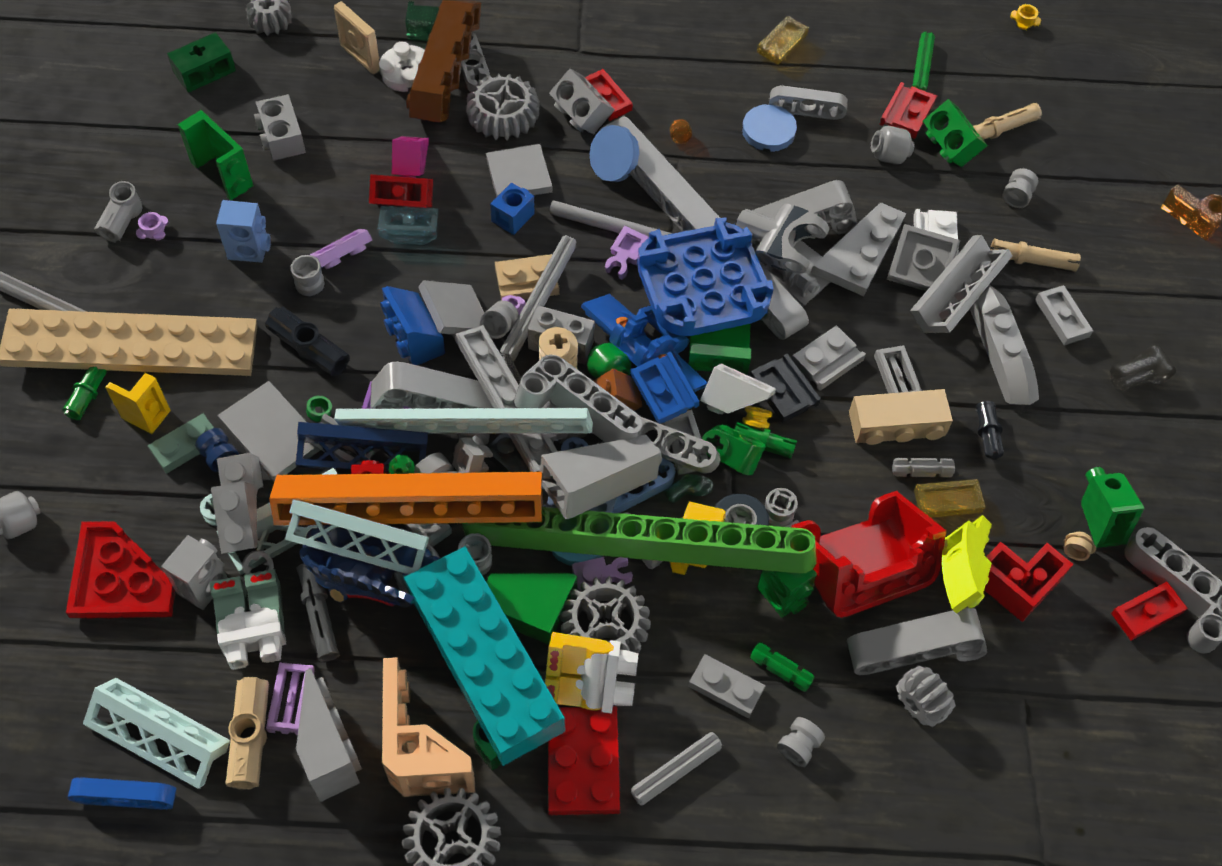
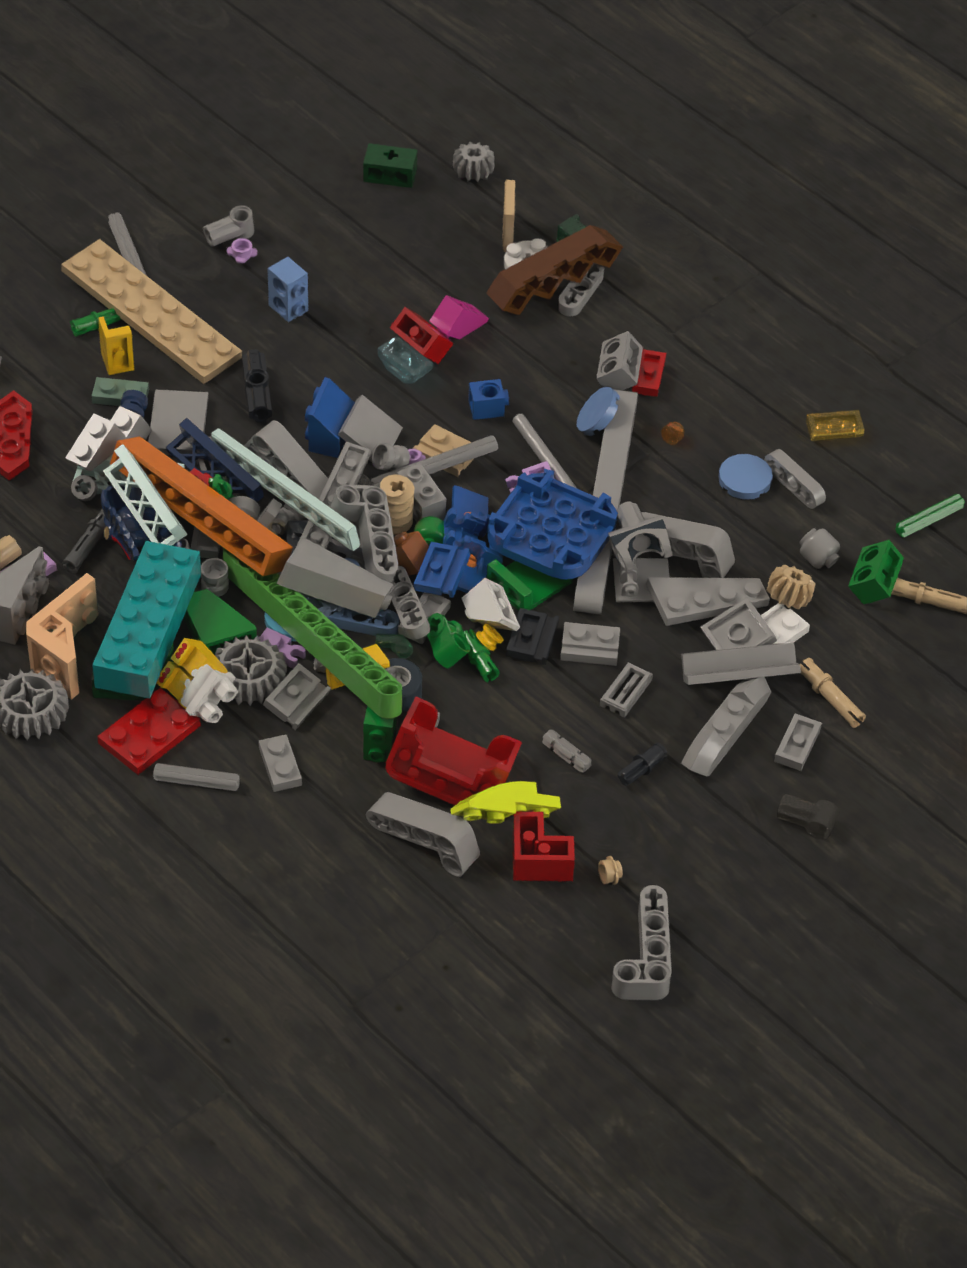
camera: 45 degrees right, 10 degrees down
light grey brick [161,535,228,610] -> none
green panel [178,110,253,201] -> none
hips [209,569,286,670] -> none
light grey brick [254,94,306,161] -> none
light grey wheel [291,255,325,296] -> none
green hinge [306,396,332,423] -> none
lavender plate [310,229,372,269] -> none
light grey gear [466,73,539,140] -> none
light grey tile [486,144,552,197] -> none
green axle [750,642,814,692] -> none
light grey wheel [764,488,798,527] -> none
light grey wheel [777,717,825,767] -> none
tan brick [849,389,953,445] -> none
red plate [879,82,937,139] -> none
light grey gear [896,666,956,727] -> none
clear yellow plate [914,479,985,517] -> none
light grey wheel [1002,168,1039,208] -> none
green torso [1081,467,1144,548] -> none
red plate [1111,581,1188,641] -> none
none -> light grey plate [263,663,331,730]
none -> tan gear [767,565,816,609]

